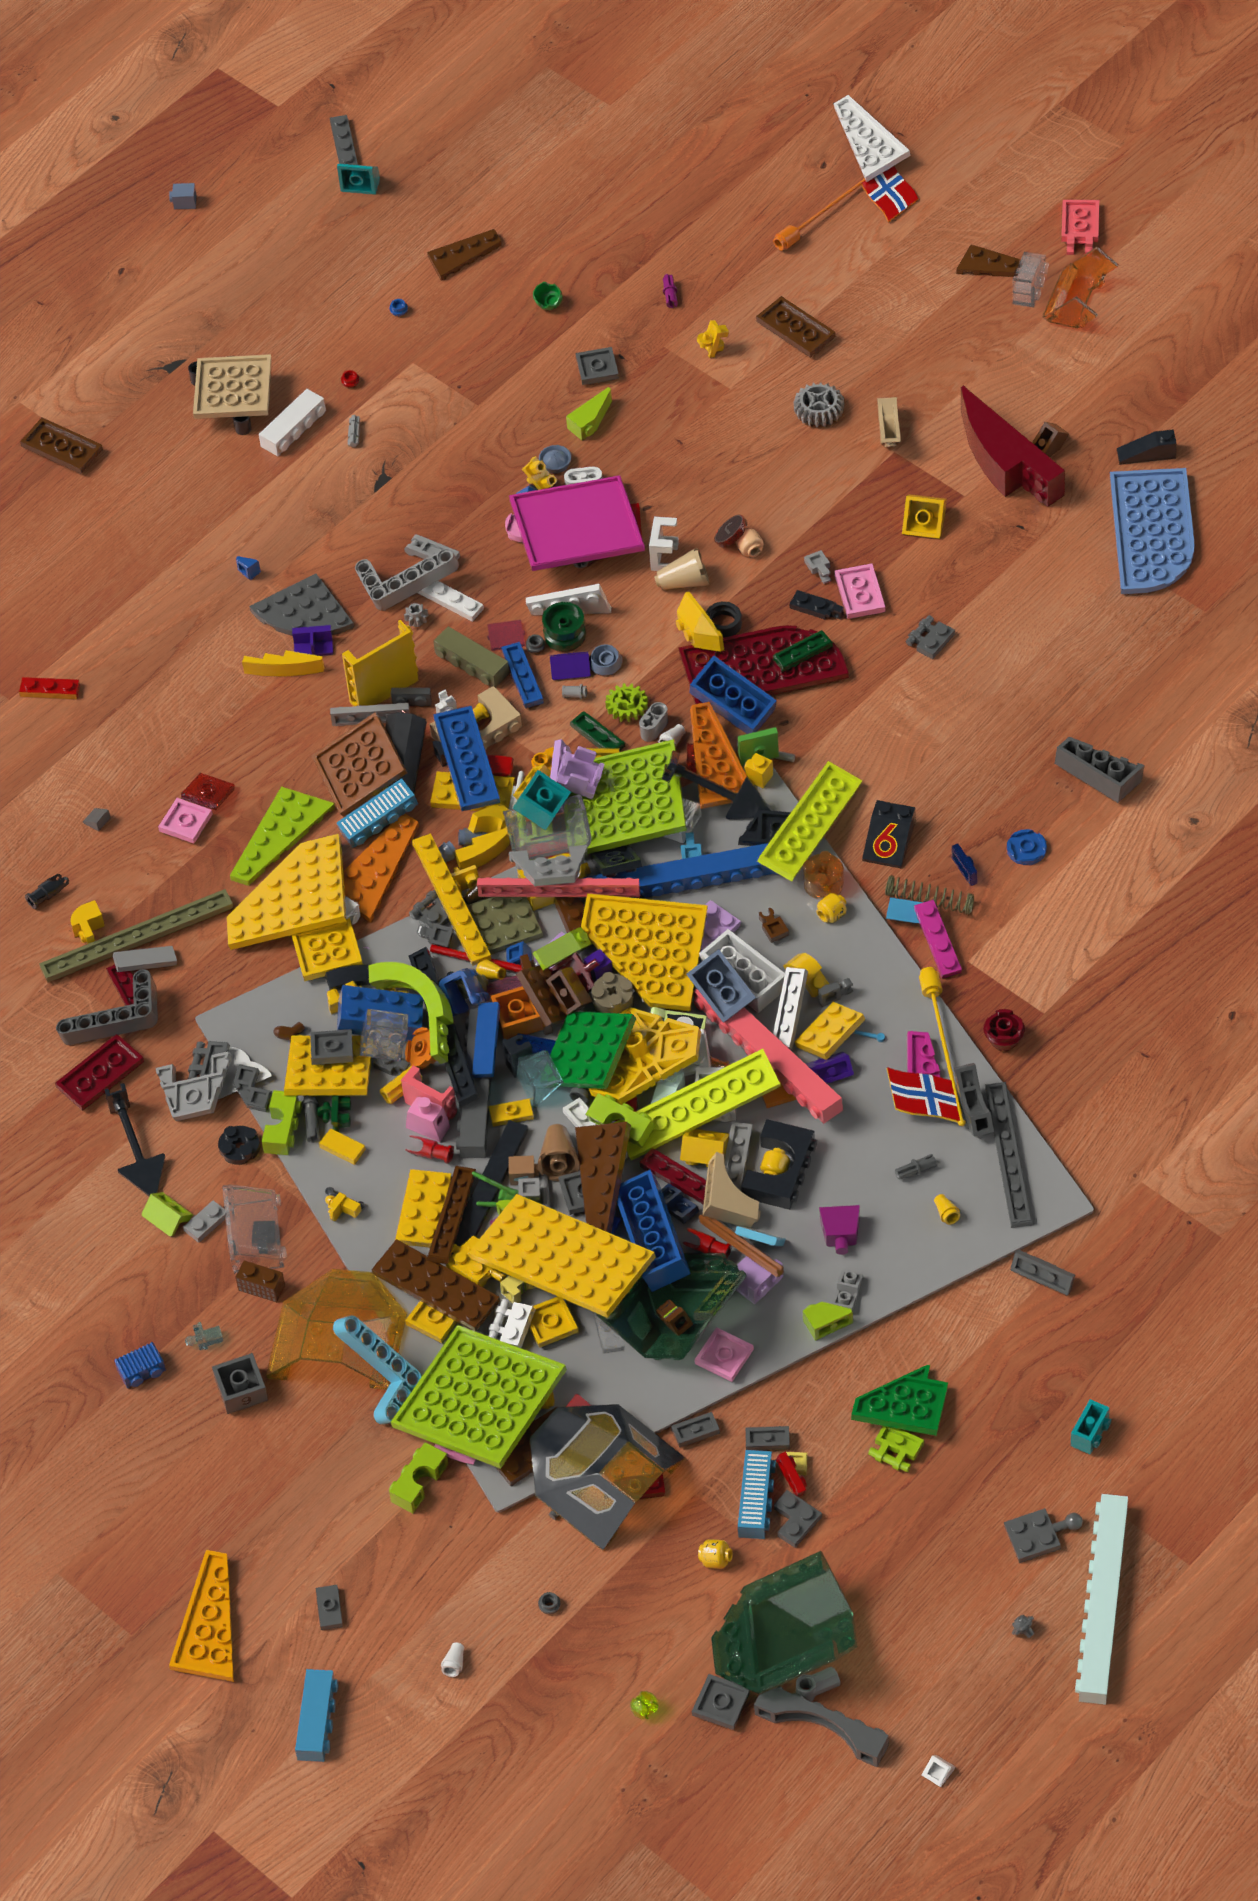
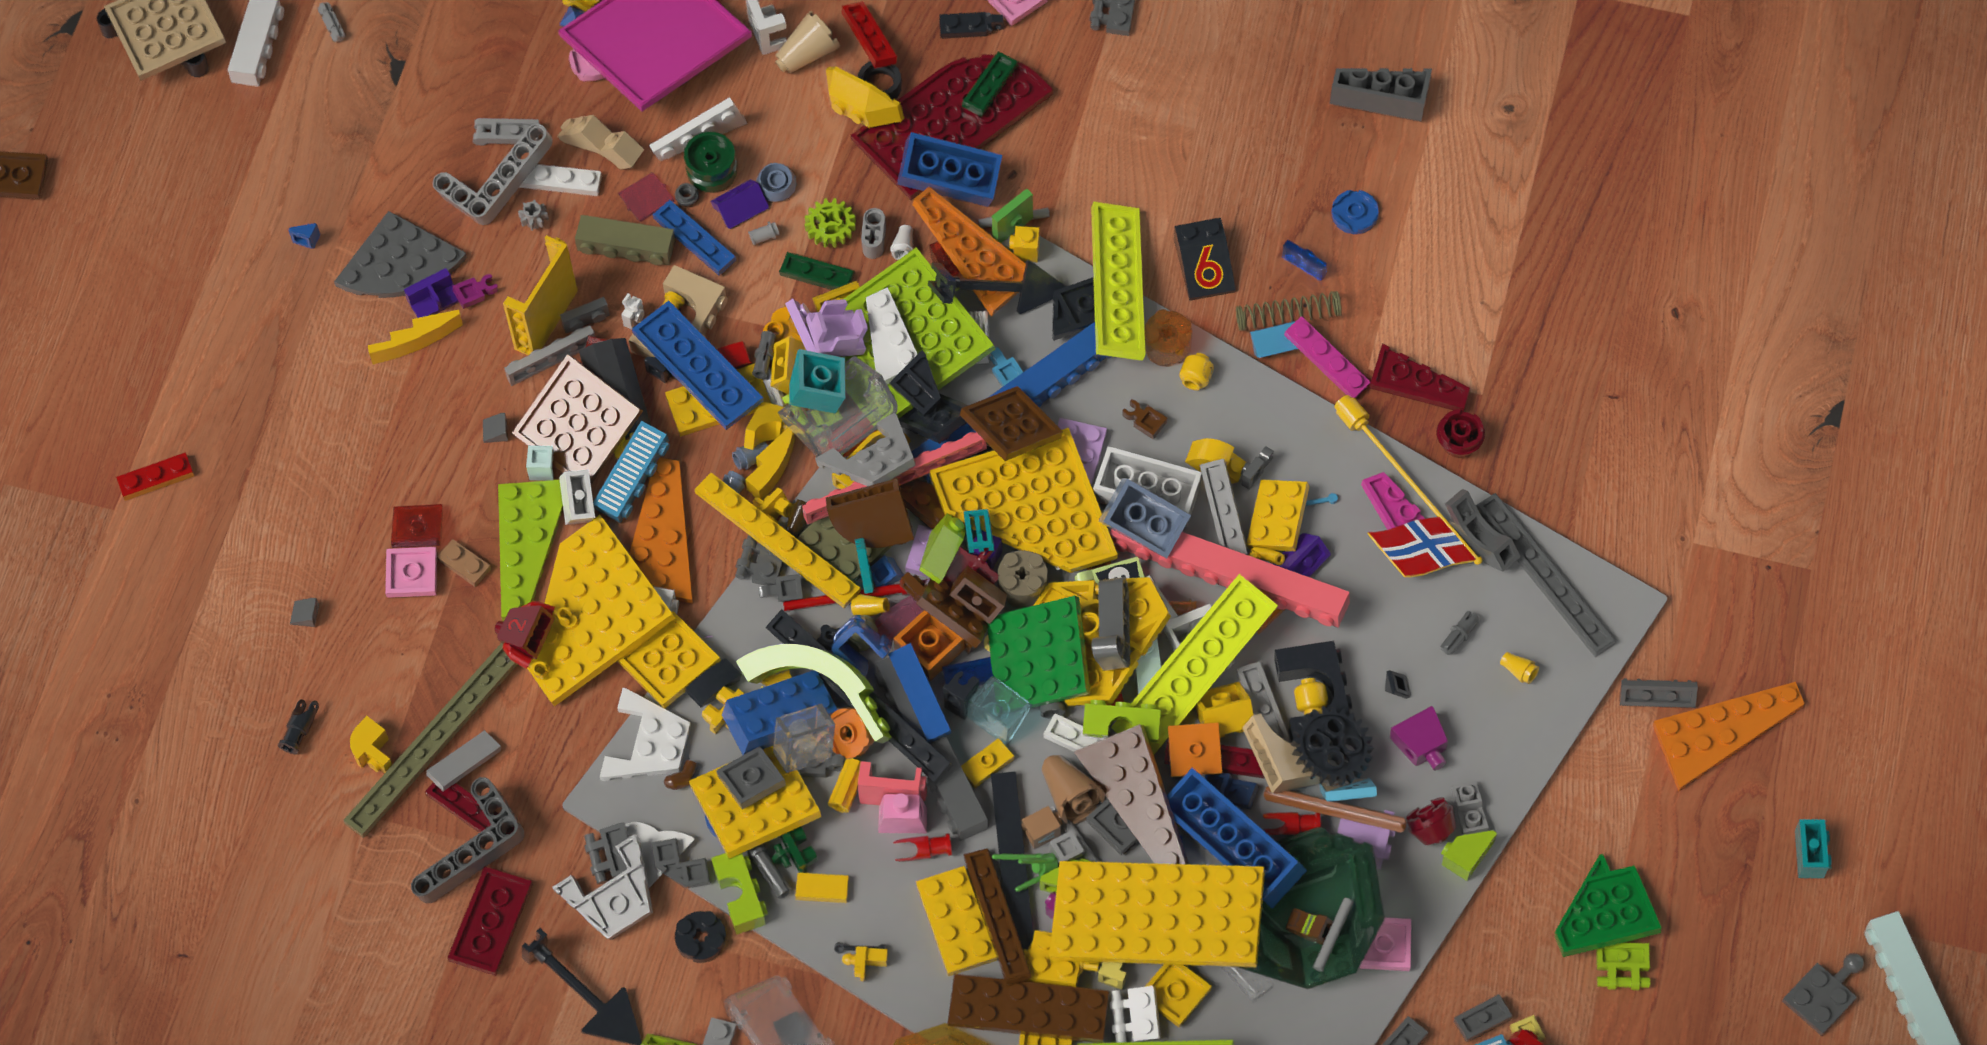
camera: 30 degrees left, 10 degrees up
none -> medium nougat plate [437,539,491,587]
none -> magenta plate [452,274,498,309]
none -> dark grey slope [483,413,508,443]
none -> dark red torso [495,601,572,679]
none -> light aqua panel [526,445,554,481]
none -> tan arch [557,115,644,169]
none -> white brick [559,470,595,525]
none -> white wing [600,688,691,781]
none -> dark grey pin [752,331,776,379]
none -> reddish brown brick [826,478,914,548]
none -> red plate [841,1,897,68]
none -> teal tile [855,538,874,594]
none -> white wing [866,287,917,388]
none -> black wing [889,350,941,418]
none -> reddish brown plate [960,386,1063,461]
none -> teal tile [964,509,994,553]
none -> dark grey beam [1092,577,1130,671]
none -> orange plate [1168,723,1222,777]
none -> yellow arm [1248,546,1285,565]
none -> black gear [1291,706,1374,786]
none -> light grey bar [1313,898,1353,972]
none -> dark red wing [1369,343,1470,412]
none -> black slope [1385,670,1410,699]
none -> dark red cone [1406,797,1456,845]
none -> orange wing [1653,682,1805,792]

